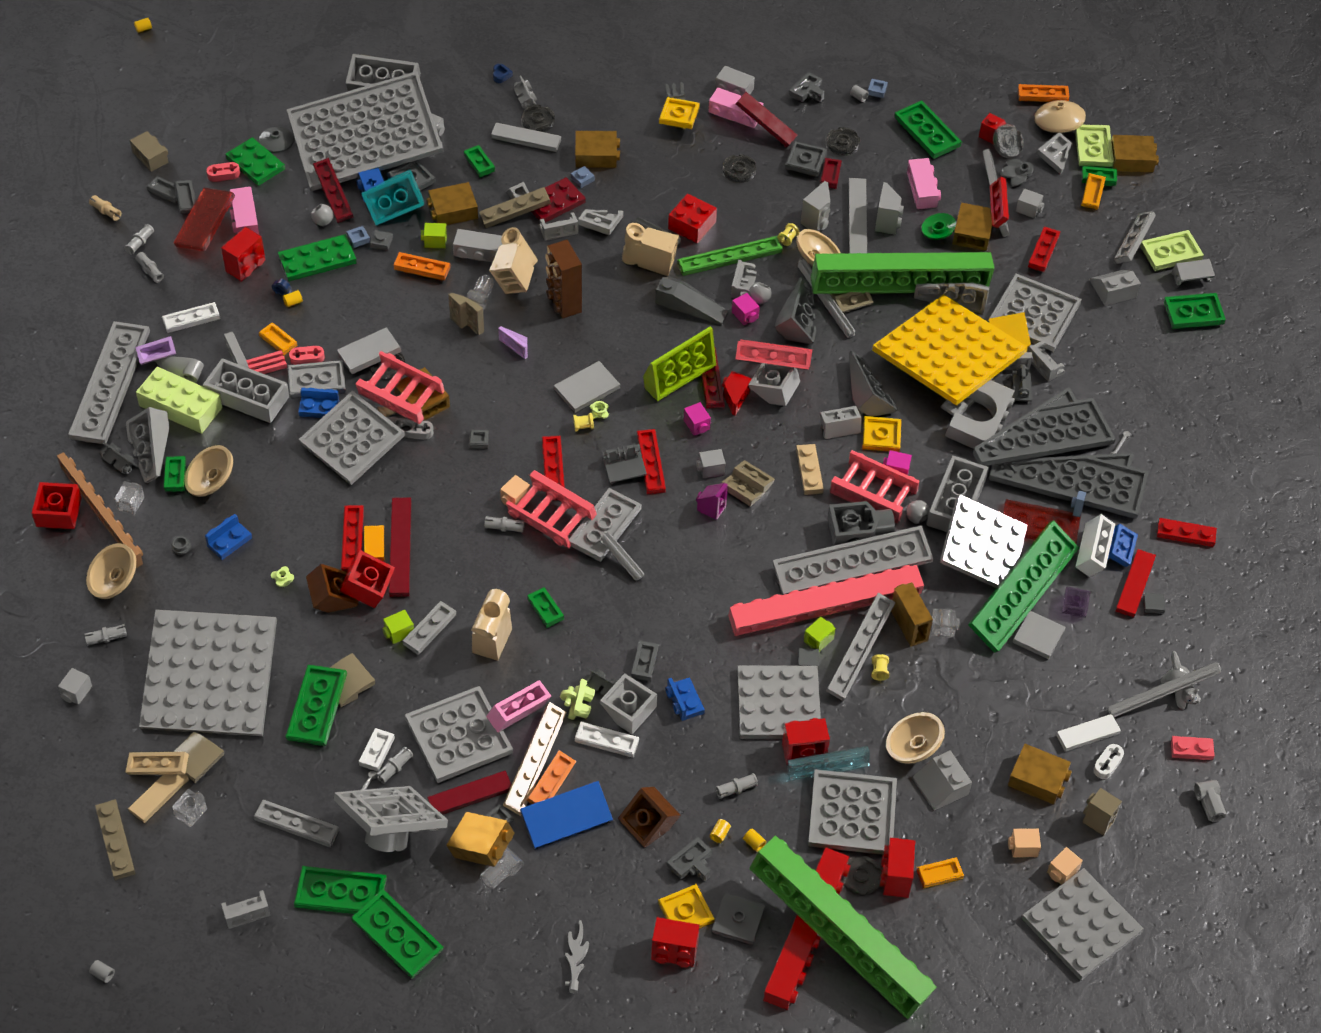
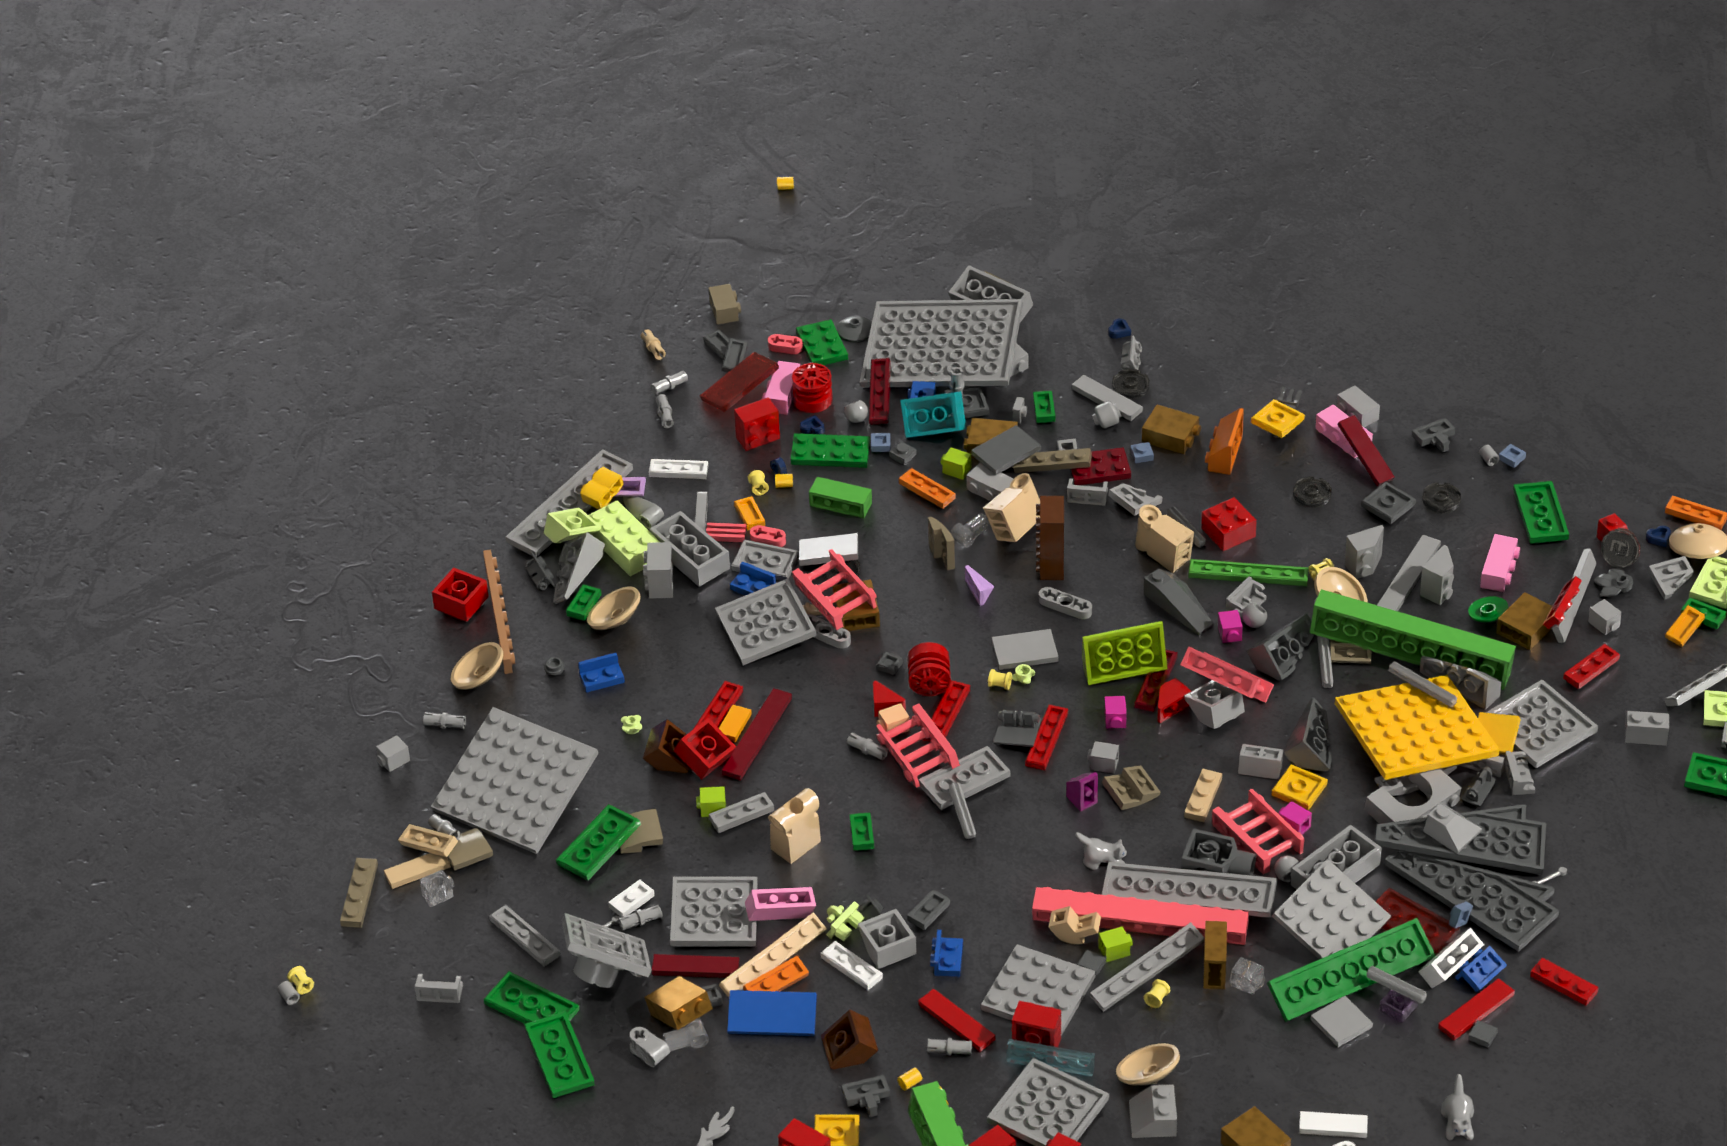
camera: 30 degrees right, 10 degrees down
clear brick [114,481,145,515] -> none
dark red tile [820,158,842,189] -> none
light grey axle [1108,662,1221,717] -> none
none -> light yellow bush [287,966,314,994]
none -> light grey pin [428,814,460,840]
none -> yellowish green slope [543,508,601,543]
none -> yellow brick [580,467,624,509]
none -> light grey piece [629,1027,670,1067]
none -> light grey brick [643,542,673,599]
none -> light yellow bush [748,470,769,496]
none -> red wheel [792,363,833,413]
none -> dark blue tile [800,415,824,434]
none -> bright green brick [809,477,872,518]
none -> red slope [873,680,906,717]
none -> red wheel [907,642,951,696]
none -> red tile [918,989,996,1052]
none -> light grey pin [949,367,964,400]
none -> dark grey tile [971,425,1041,475]
none -> light grey plate [1012,397,1027,424]
none -> light grey beam [1039,587,1092,619]
none -> tan brick [1049,906,1101,944]
none -> light grey animal [1075,832,1127,870]
none -> light grey head [1092,401,1121,429]
none -> orange slope [1205,408,1244,475]
none -> light grey axle [1367,966,1427,1003]
none -> light grey axle [1388,662,1457,707]
none -> light grey slope [1423,803,1482,854]
none -> dark blue tile [1646,525,1671,547]

